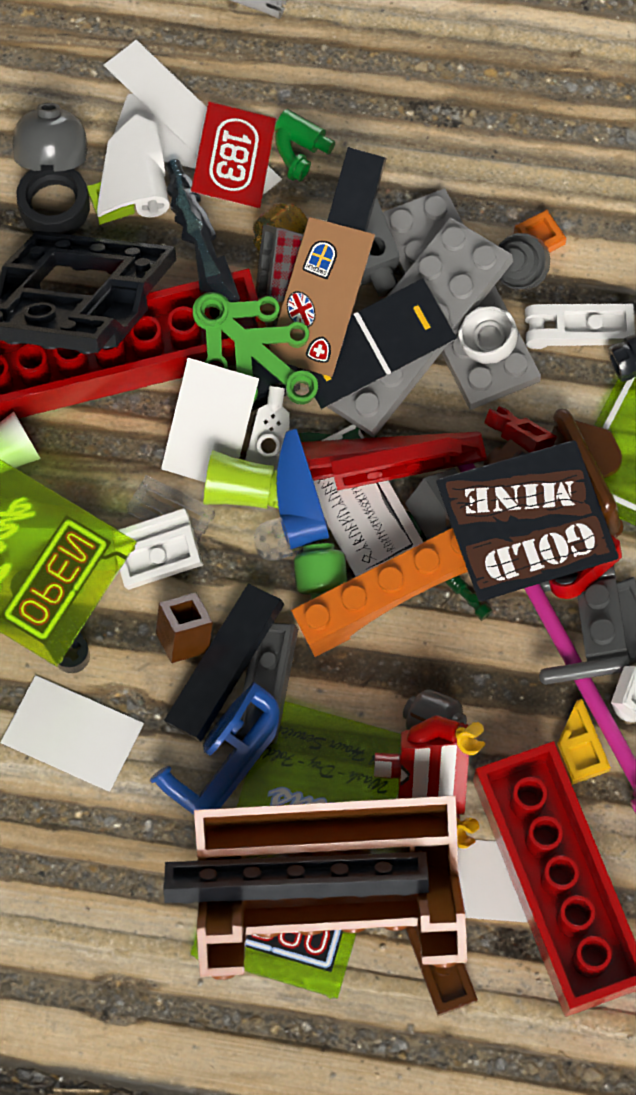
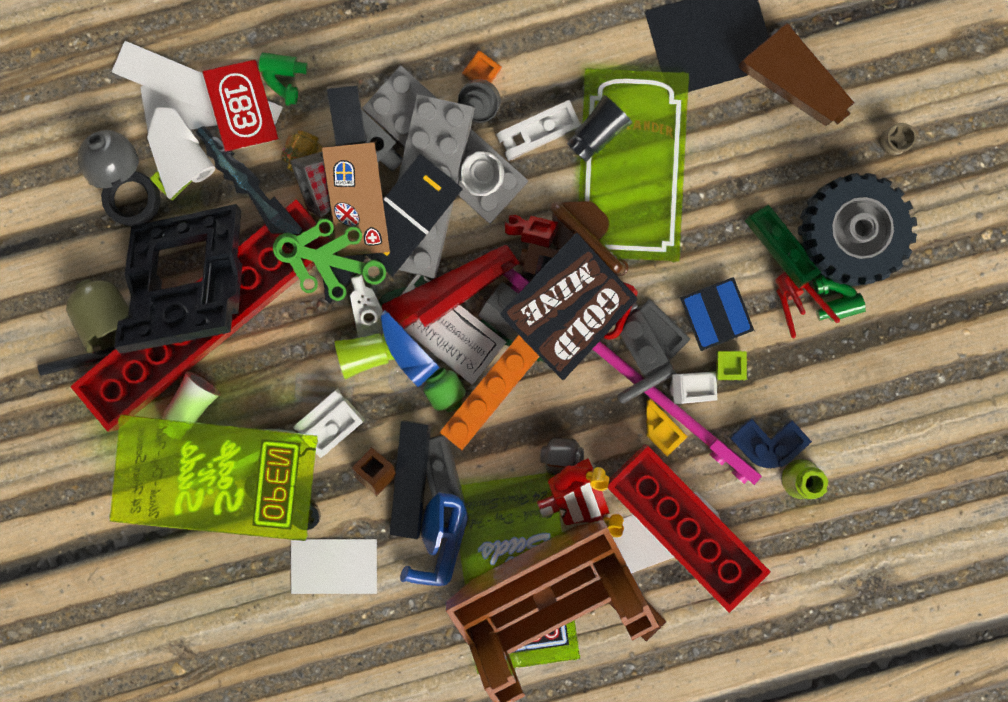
camera: 30 degrees left, 20 degrees up
white sticker [161,358,259,482] -> none
black plate [163,852,429,904] -> none

